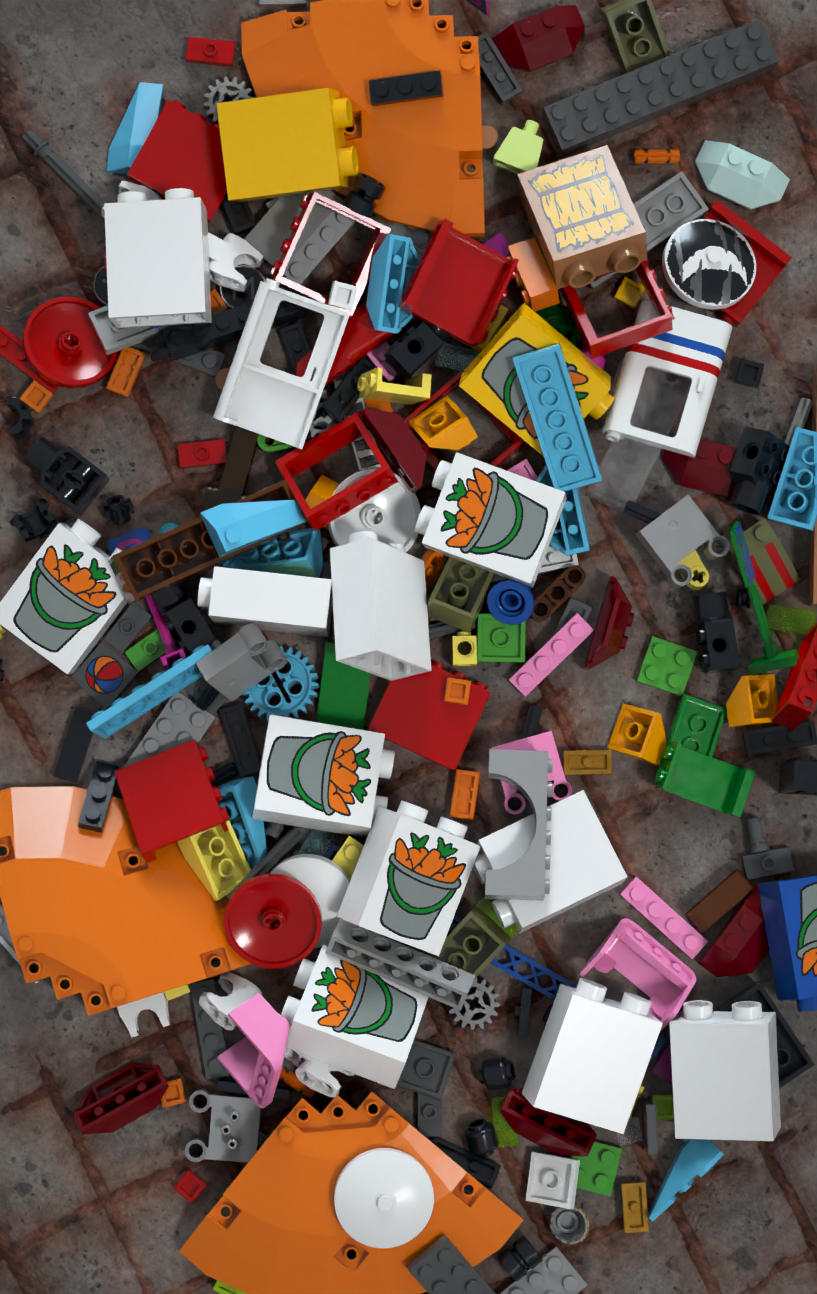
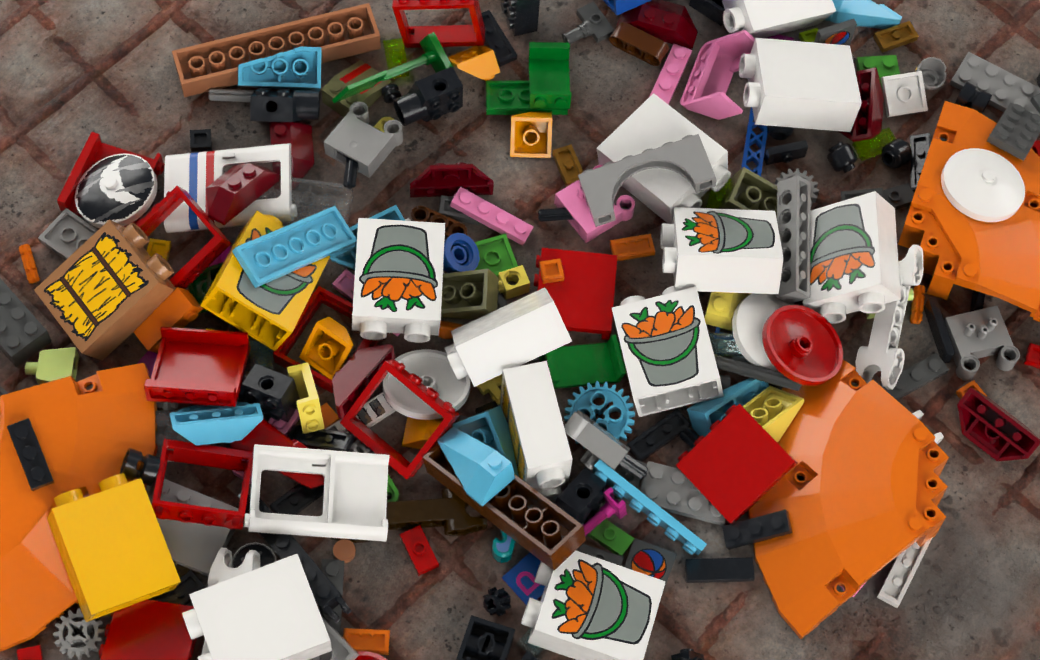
camera: 110 degrees left, 20 degrees down
bright pink windscreen [217,993,290,1109] -> none
white plate [328,281,358,311] -> none
bright green plate [636,636,698,697] -> none
light aqua wedge [695,140,790,210] -> none
none -> dark red wedge [206,163,281,225]

